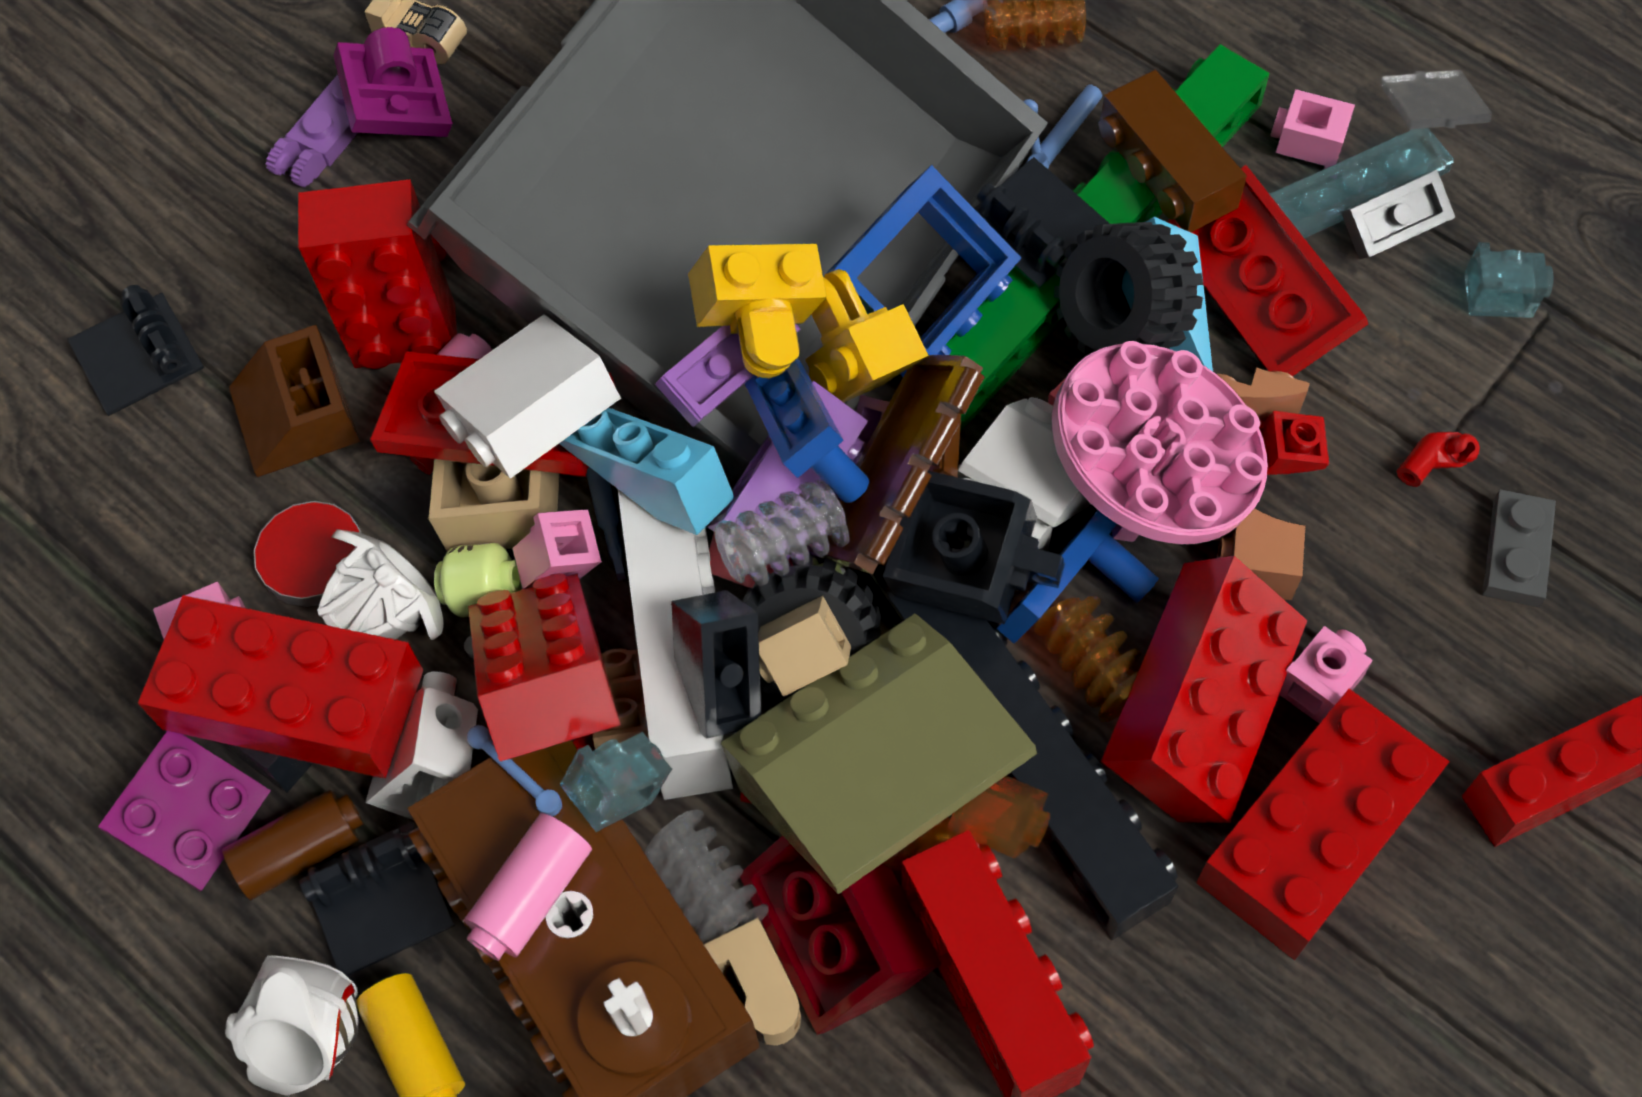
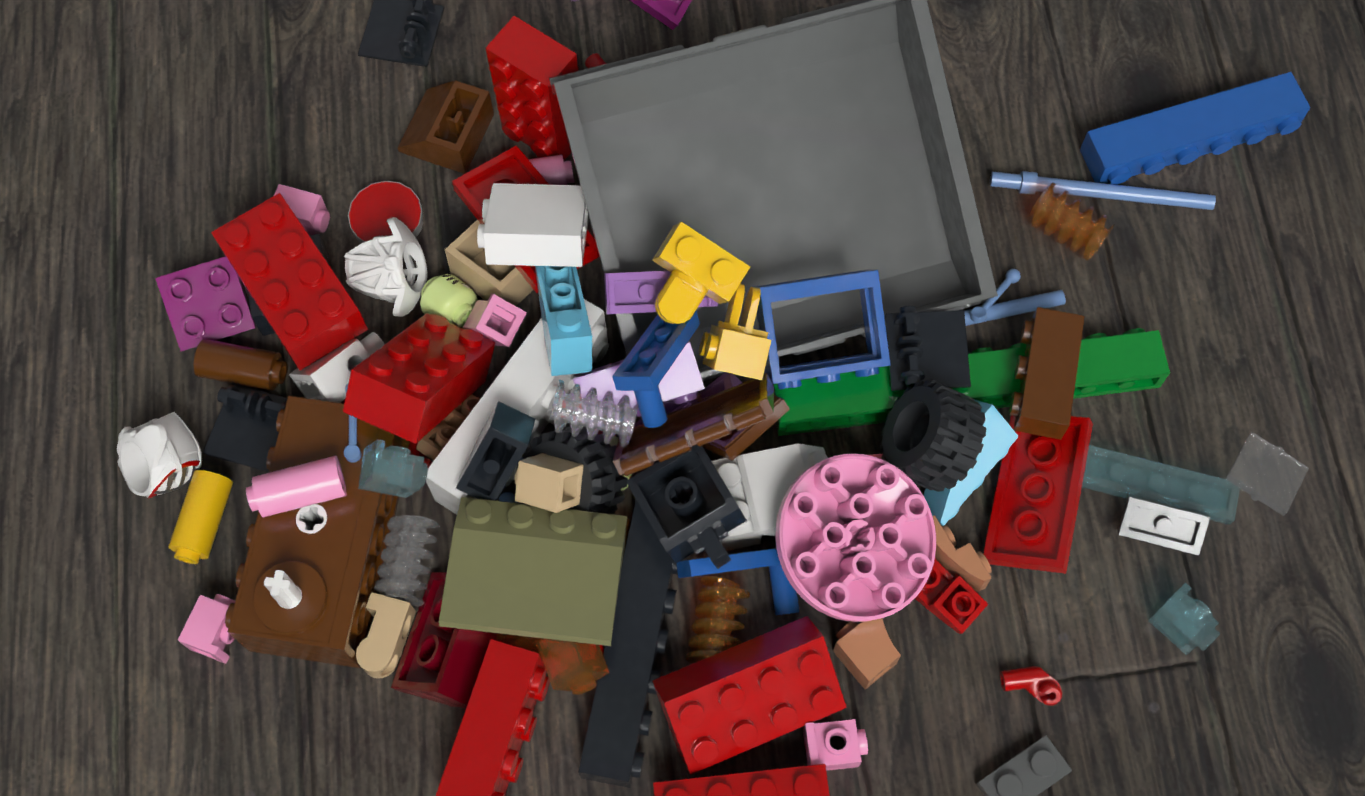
camera: 40 degrees right, 5 degrees up
bright pink brick [1270,90,1355,175] -> none

